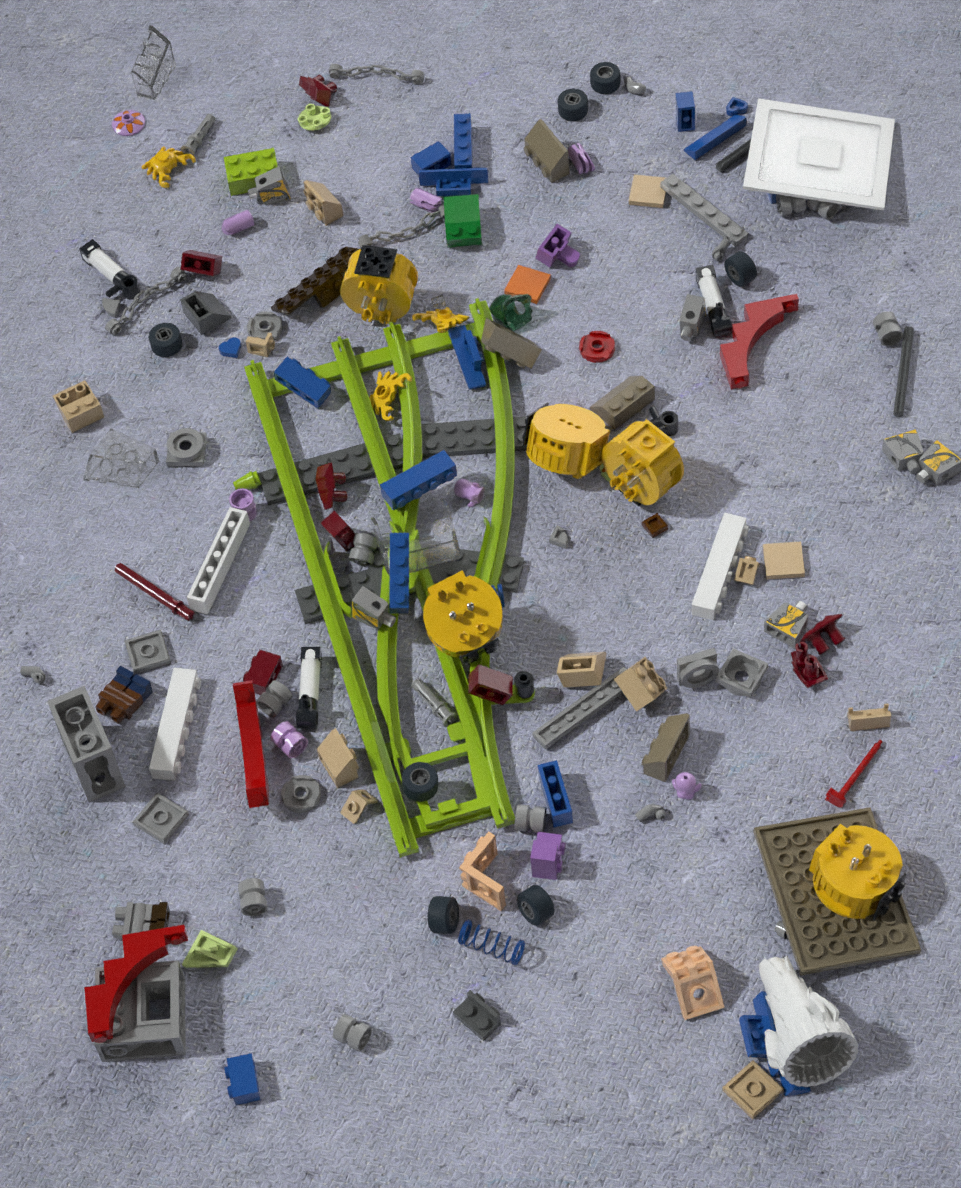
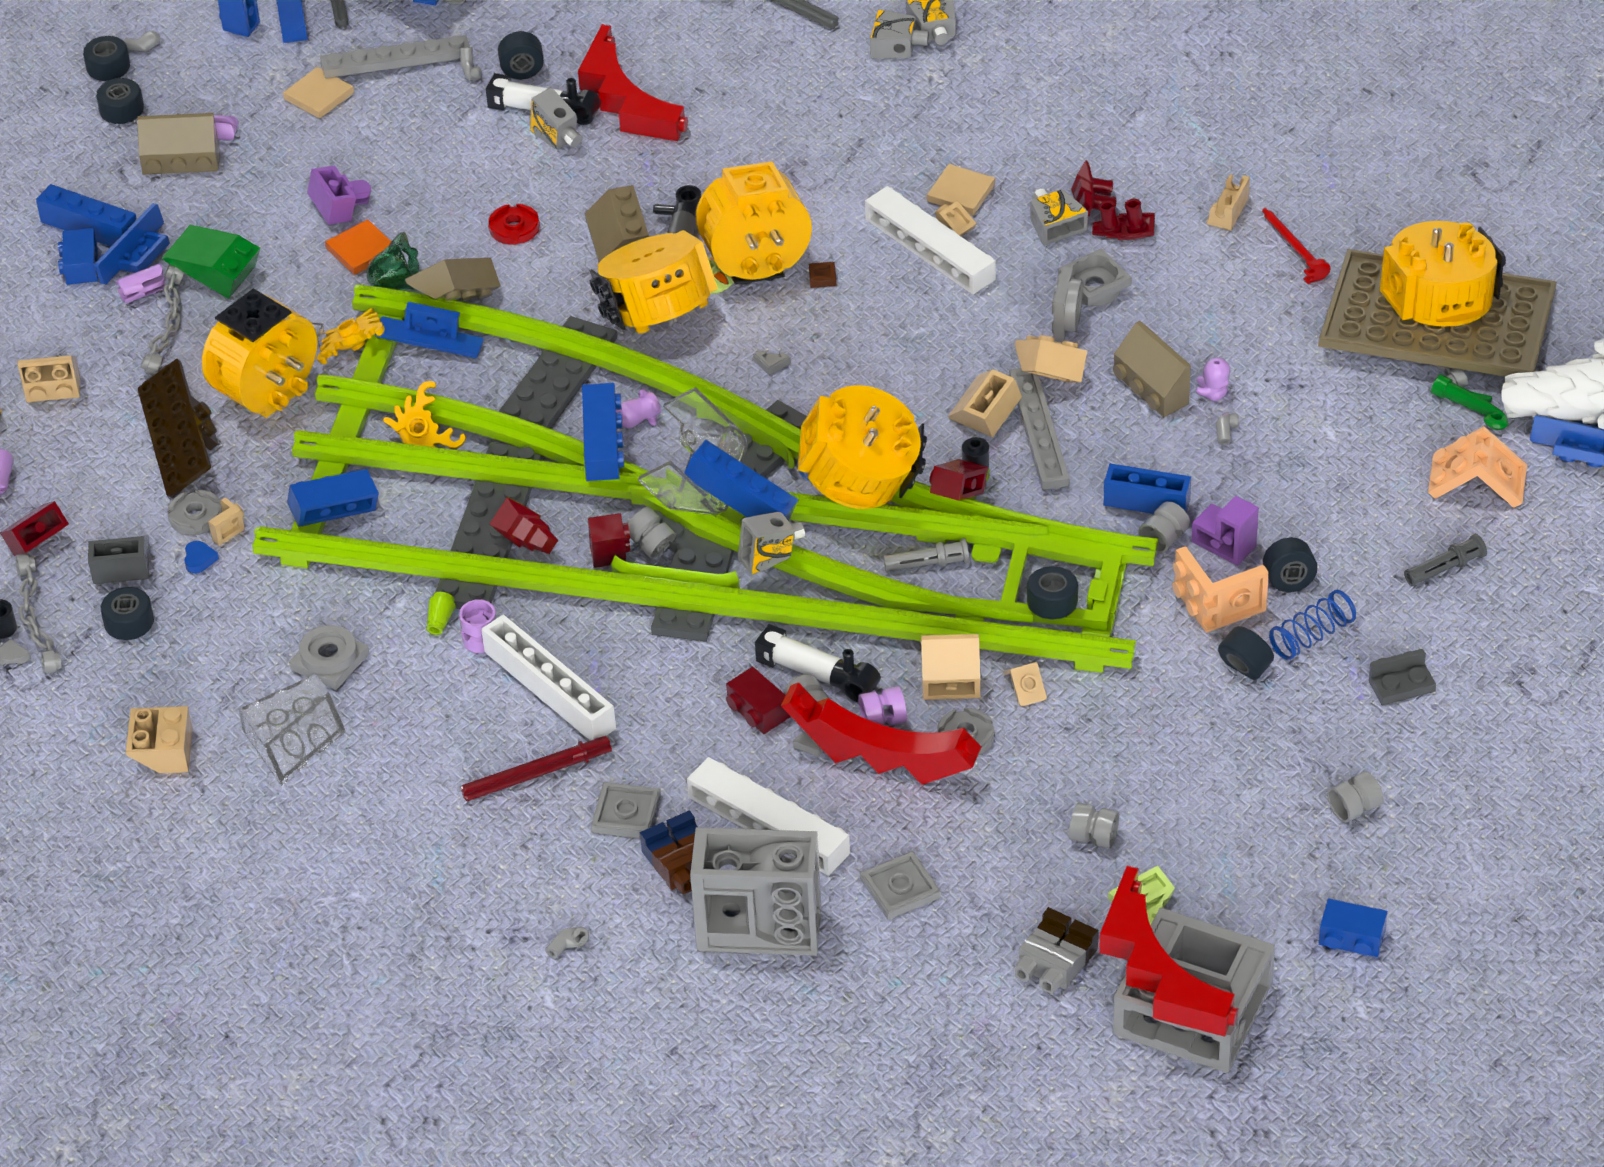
camera: 65 degrees left, 10 degrees down
none -> dark grey pin [1404,533,1487,586]
none -> green plant [1431,374,1509,430]

